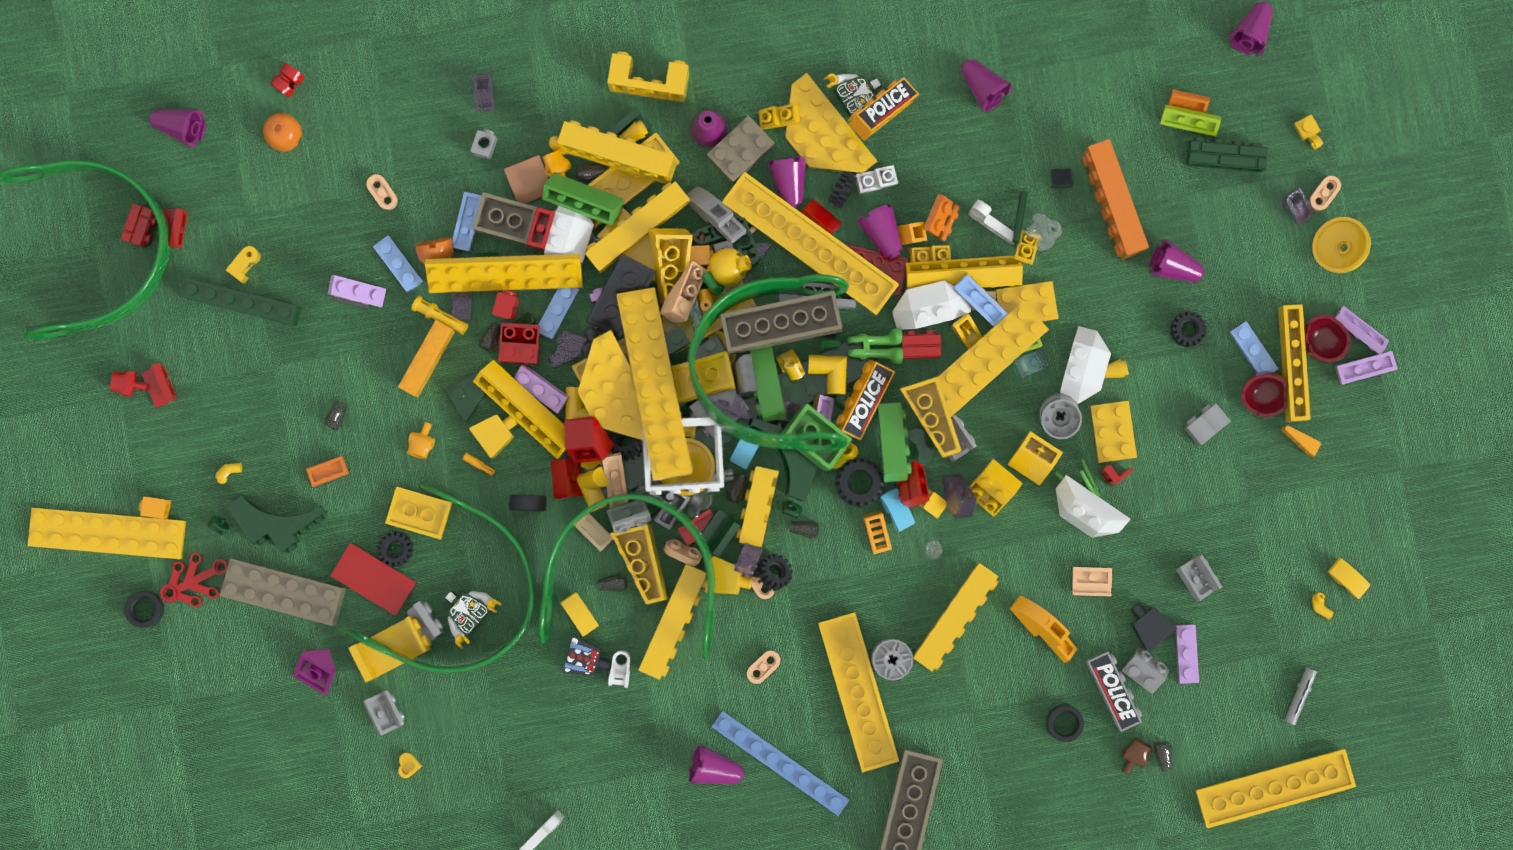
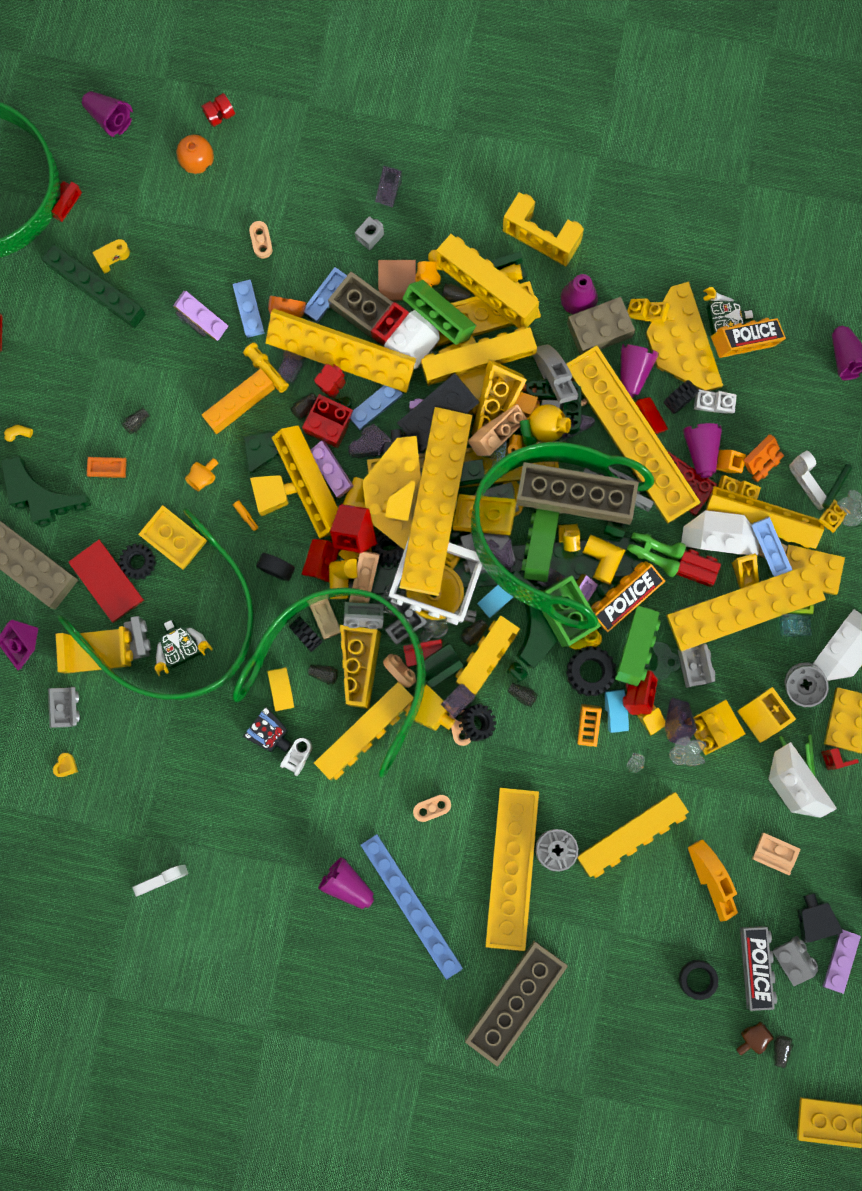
camera: 25 degrees right, 5 degrees down
red brick [120,203,158,248] -> none
flat silver brick [731,354,757,397] -> none
yellow wedge [901,377,962,458] -> none
none -> black tyre [288,616,323,652]
none -> yellow slope [382,482,415,521]
none -> clear plate [669,736,706,766]

